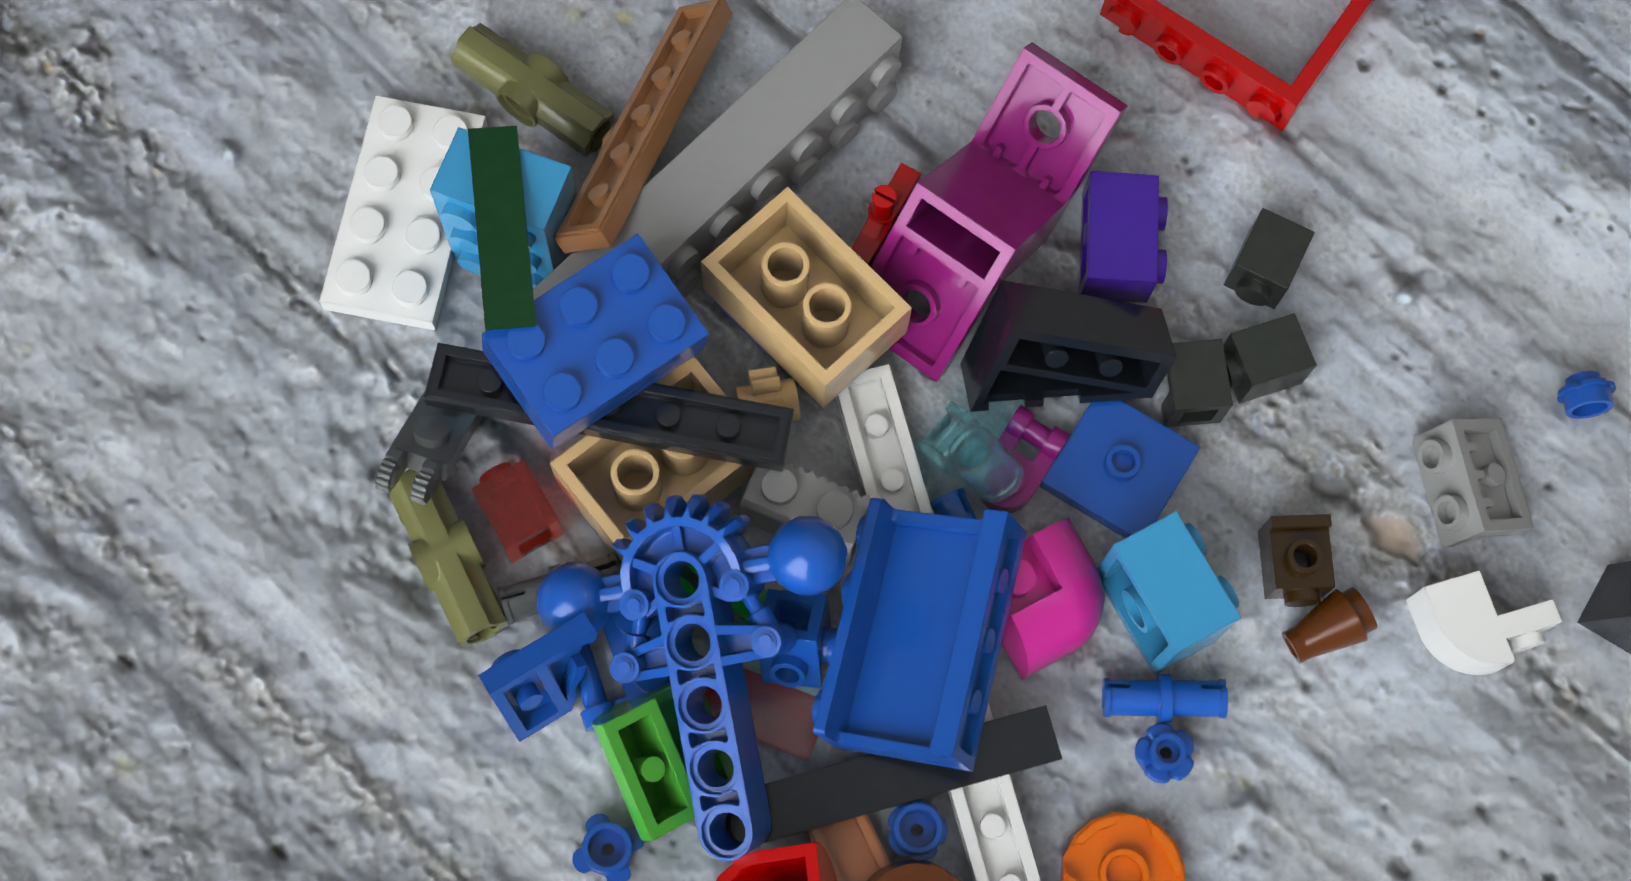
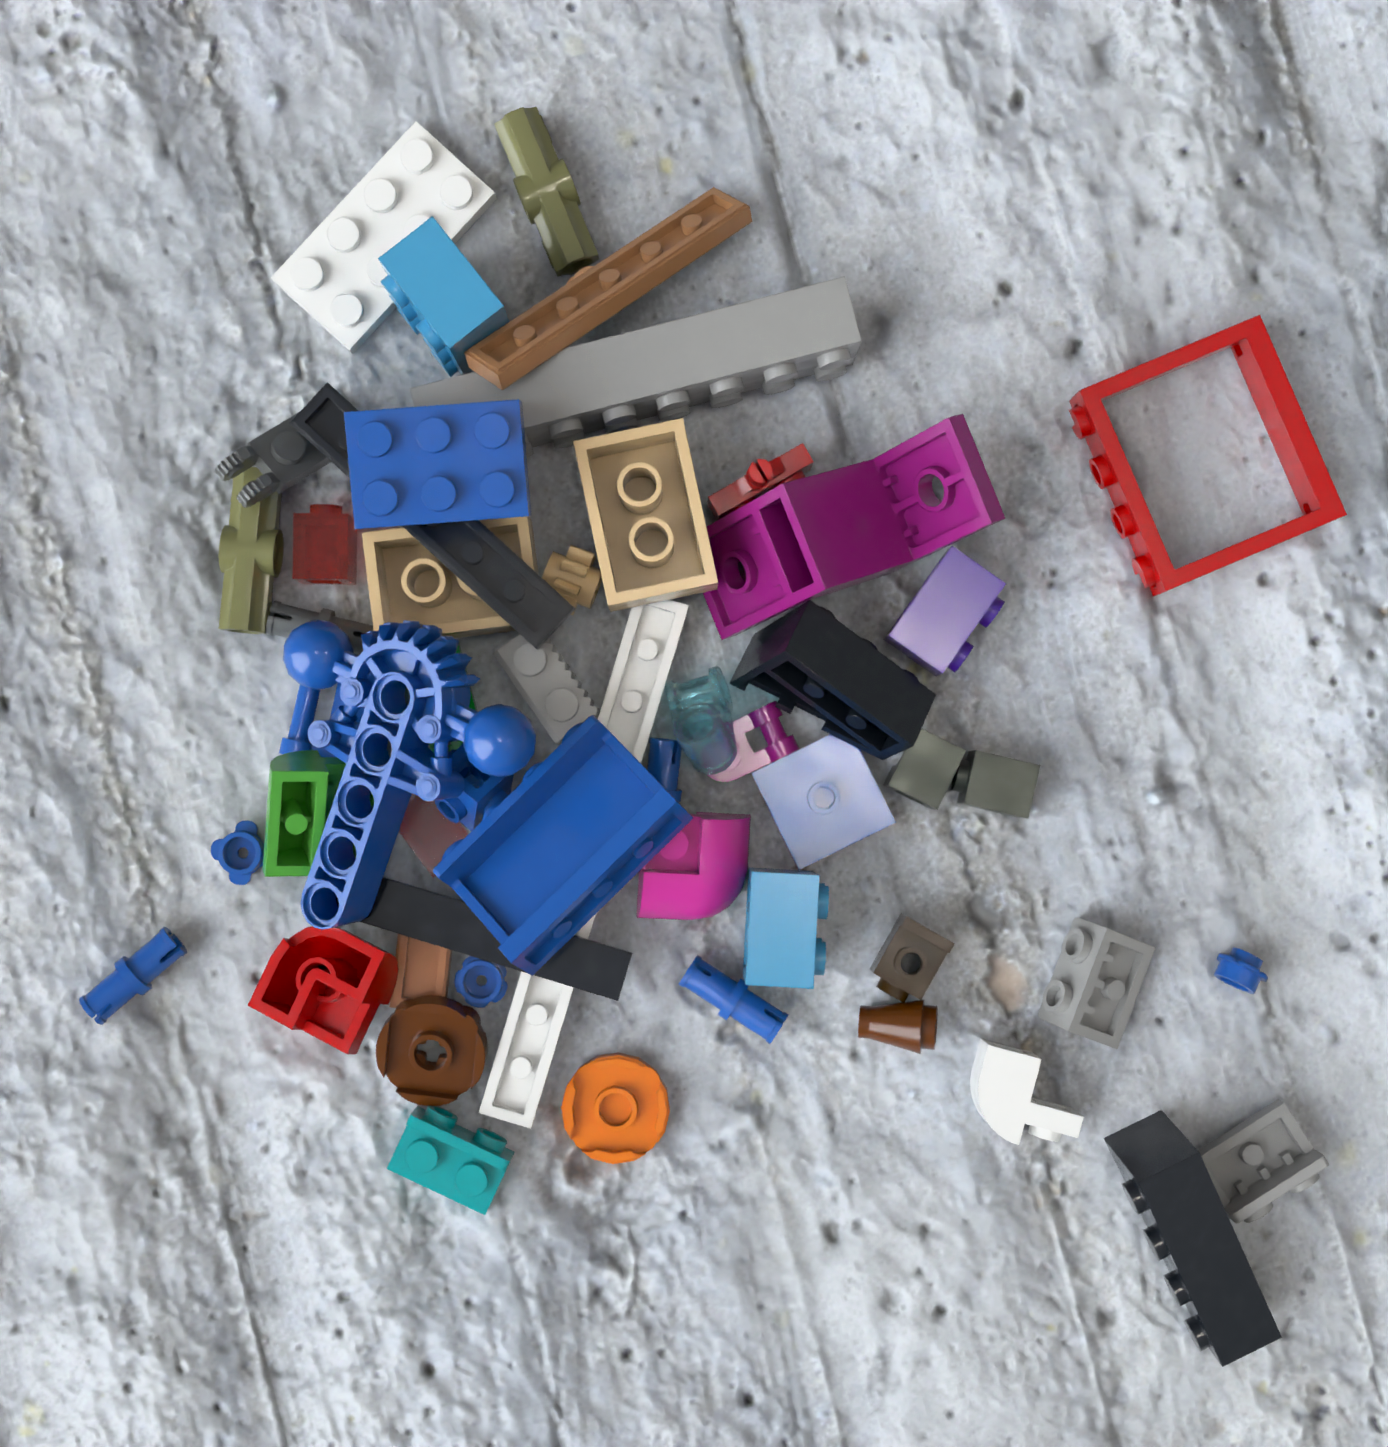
camera: 35 degrees right, 15 degrees up
dark green sticker [468,125,537,331] -> none
blue wing [478,612,598,742] -> none
blue plate [1135,723,1195,784] -> none
pearl dark grey brick [1223,208,1315,309] -> none

